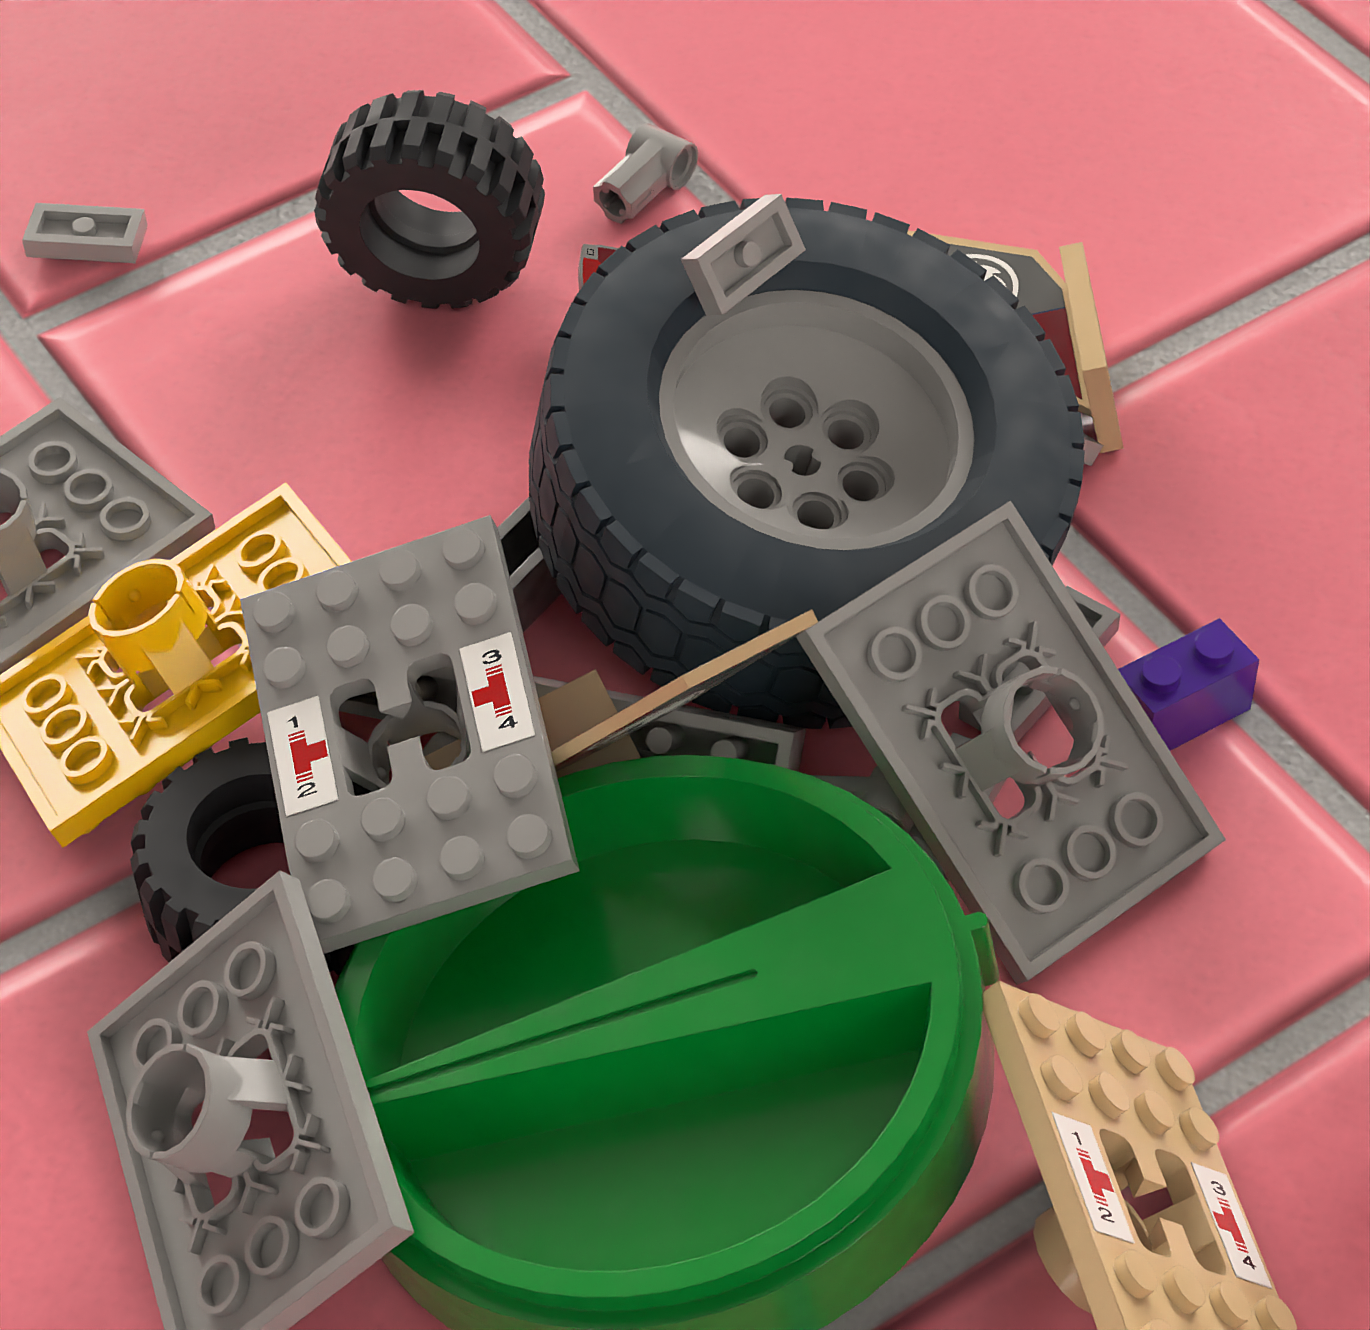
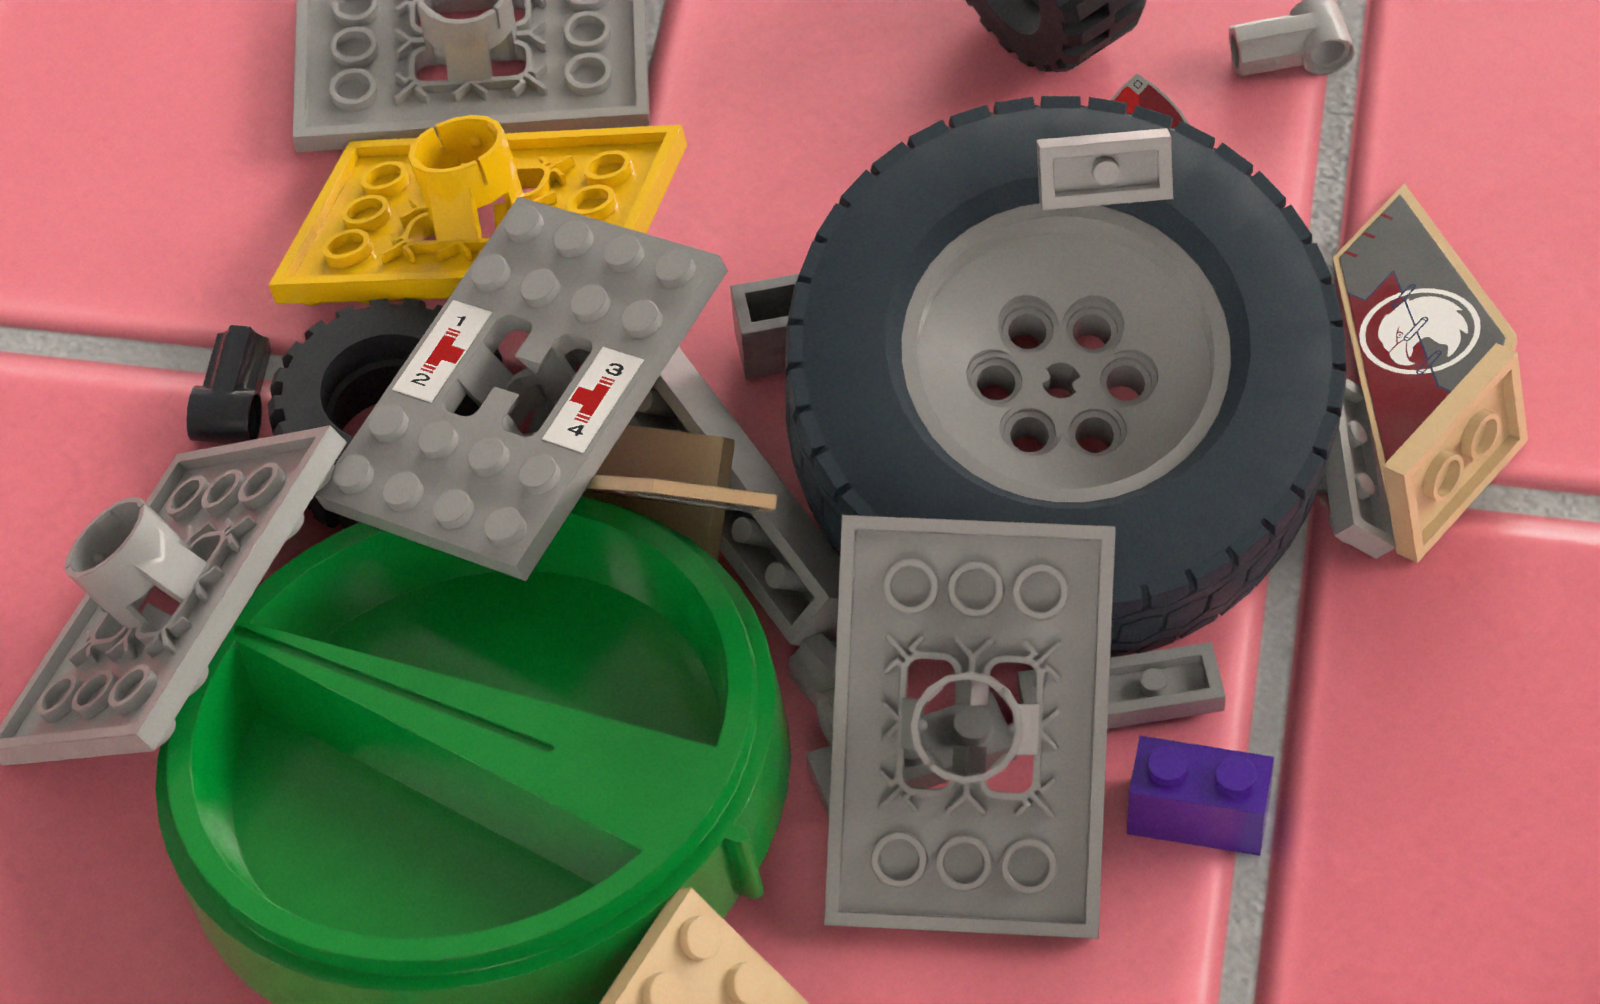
camera: 45 degrees right, 5 degrees up
none -> black piece [186,325,271,444]

